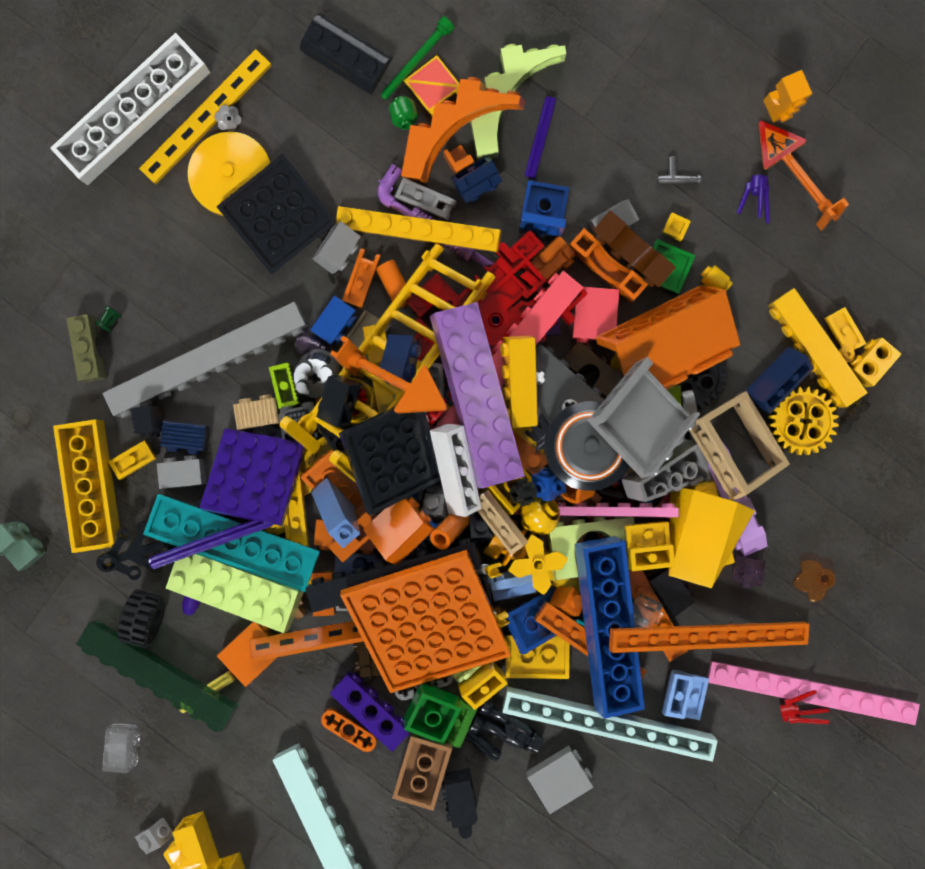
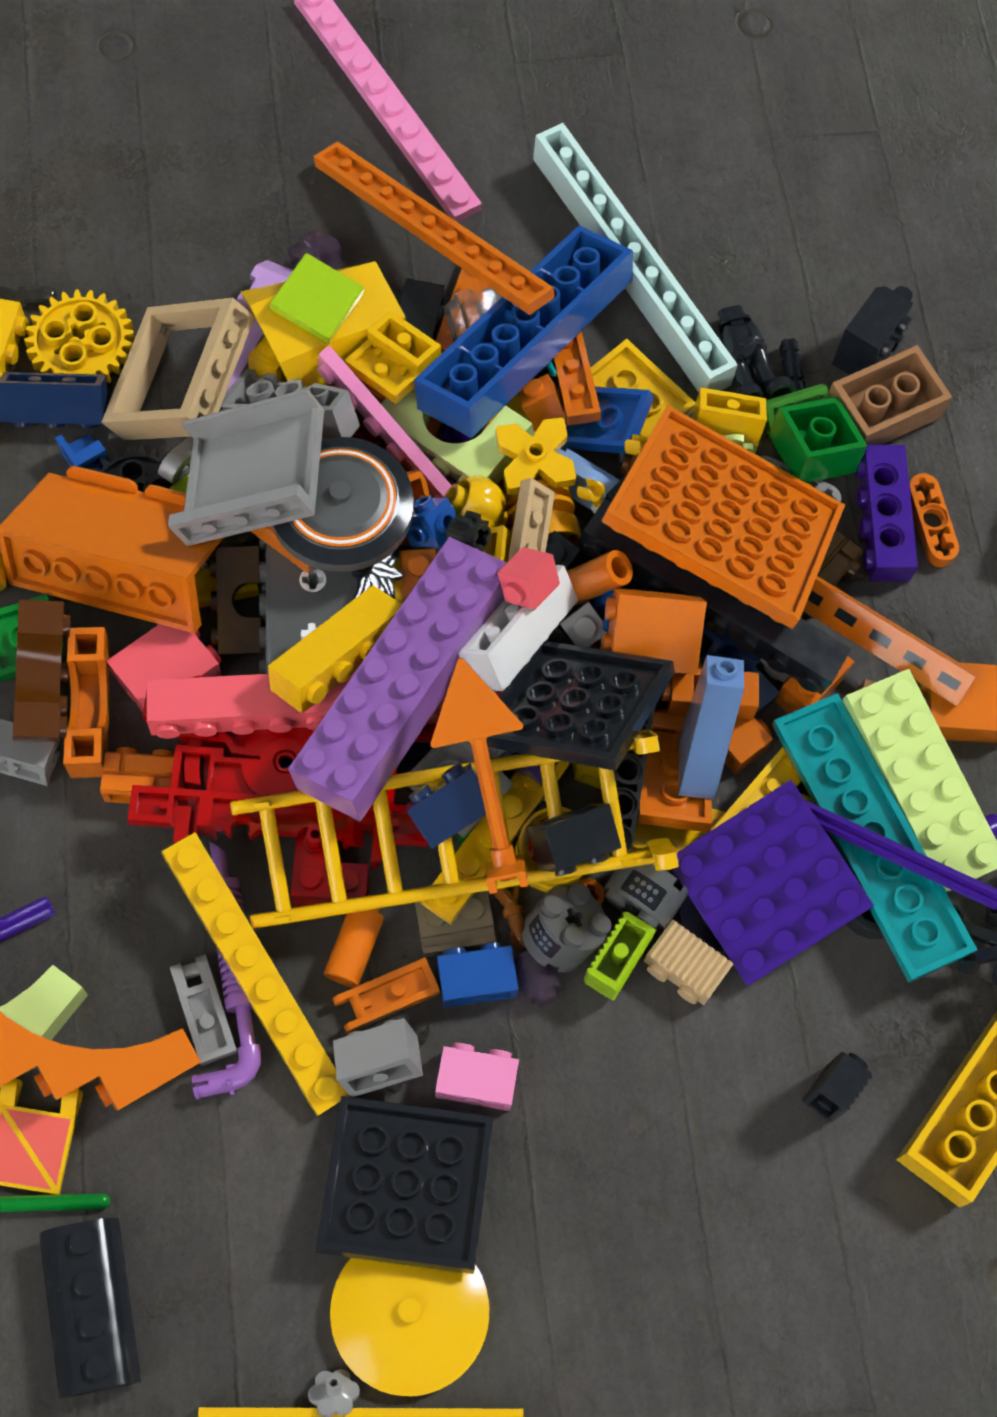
camera: 145 degrees left, 20 degrees down
olive arch [66,314,107,383] -> none
dark green bush [94,305,122,333] -> none
light grey brick [102,302,308,418] -> none
yellow plate [108,440,157,480] -> none
light grey brick [157,455,207,489] -> none
dark blue brick [160,421,209,455] -> none
green head [389,96,418,130] -> none
orange panel [443,145,474,175] -> none
dark blue brick [451,156,502,203] -> none
blue bracket [519,180,569,237] -> none
light grey brick [526,745,594,814] -> none
light blue brick [662,670,709,720] -> none
red plant [780,690,830,724] -> none
clear orange plate [793,560,836,602] -> none
none -> blue panel [55,434,109,469]
none -> lime tile [270,253,365,344]
none -> bright pink brick [435,1043,519,1111]
none -> coral brick [497,547,560,610]

